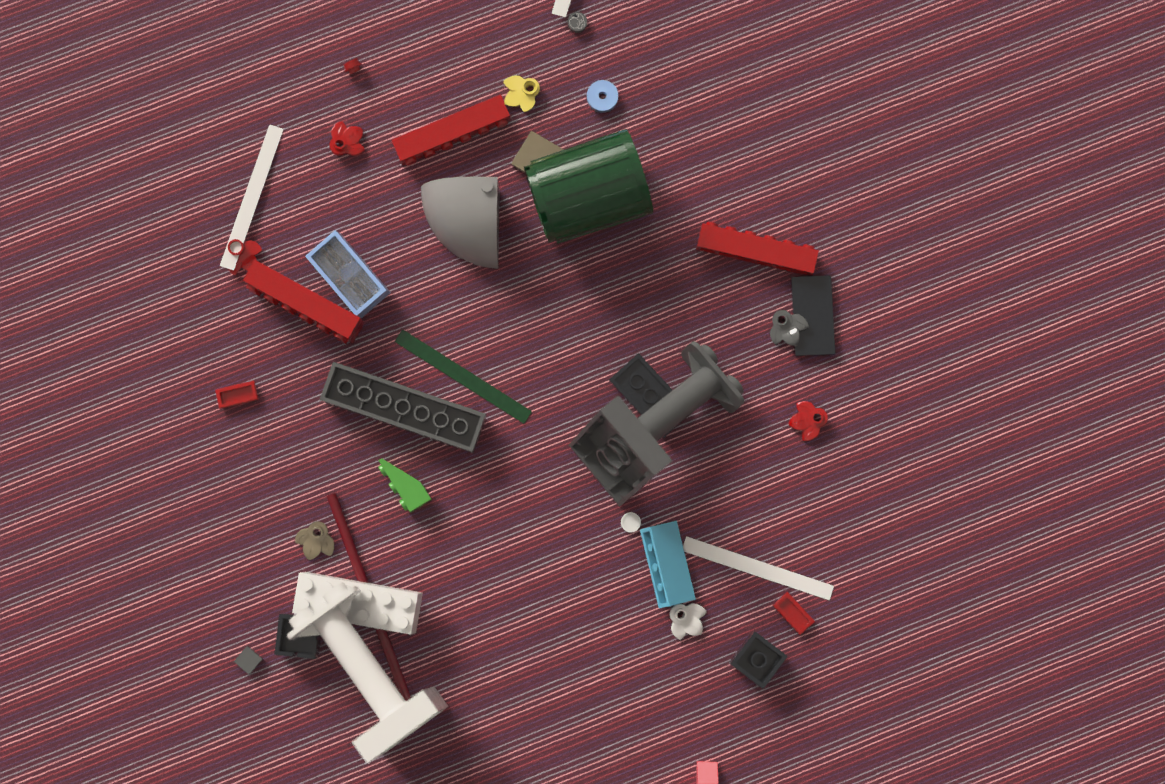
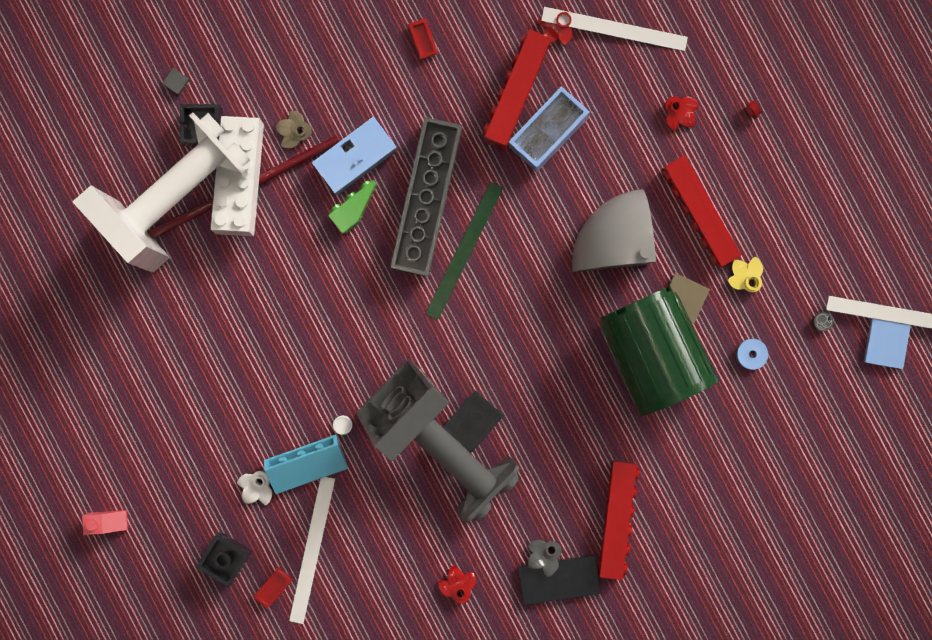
camera: 90 degrees right, 5 degrees up
none -> light blue brick [312,116,398,196]

